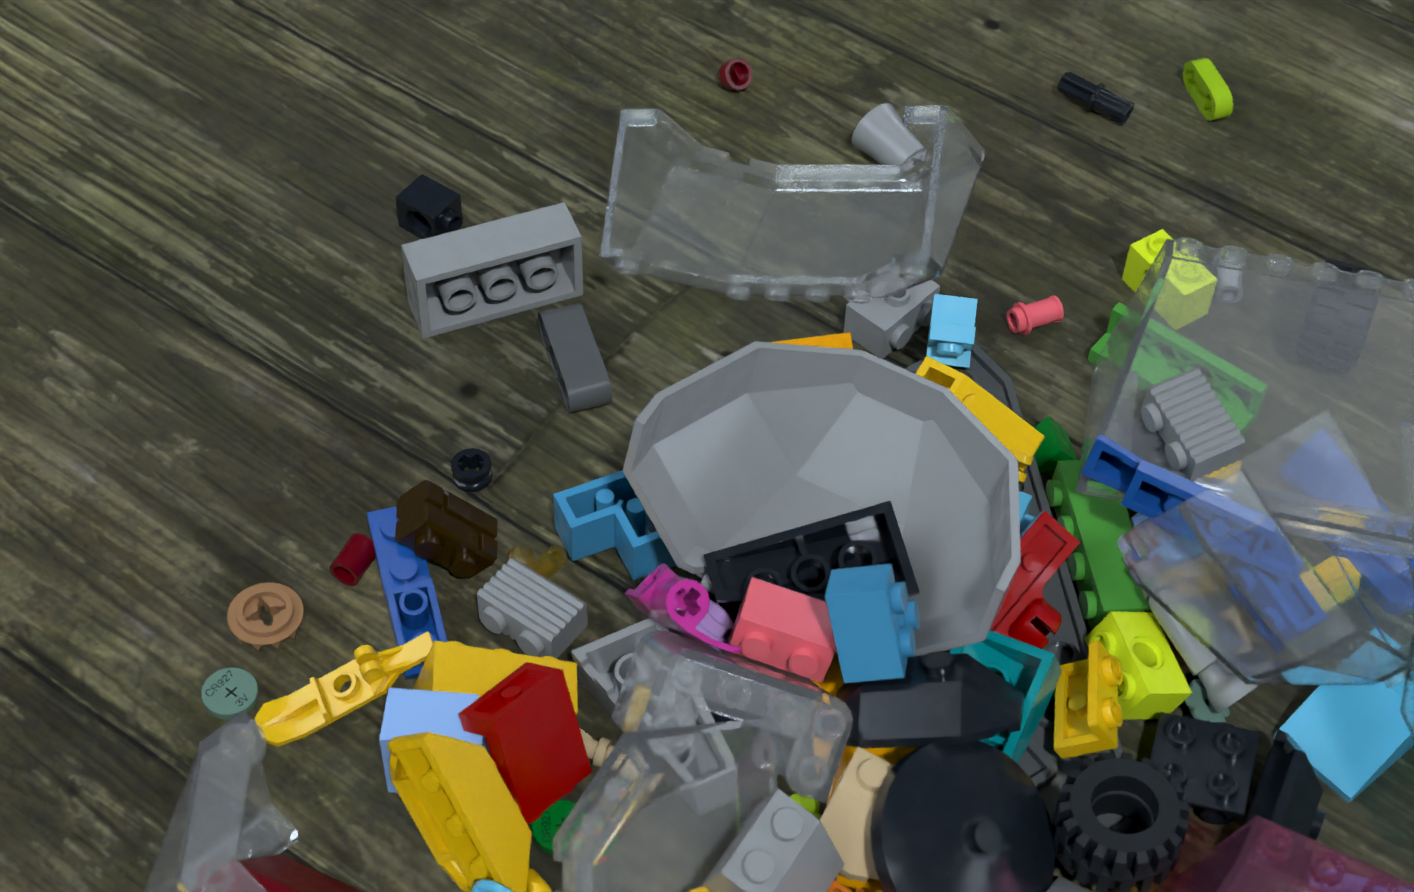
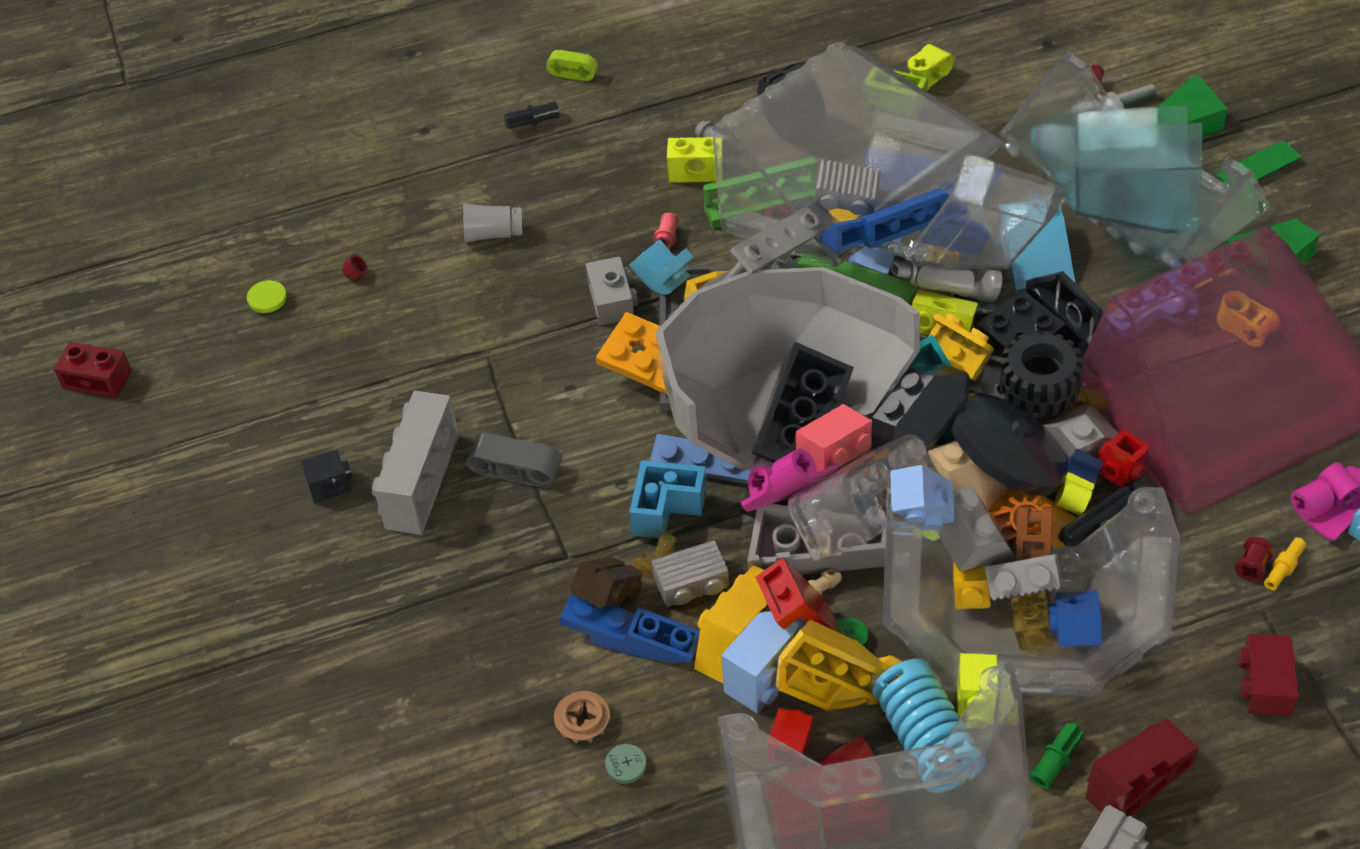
camera: 50 degrees left, 0 degrees up
yellow piece [255,631,434,747] -> none
dark red hinge [330,533,376,586] -> none
black bush [451,448,493,492] -> none
clear windscreen [600,105,985,304] -> none
dark azure brick [825,564,920,683] -> none
none -> lime piece [247,280,287,313]
none -> light grey fence [701,207,827,289]
none -> red brick [767,708,813,770]
none -> light blue brick [890,465,955,530]

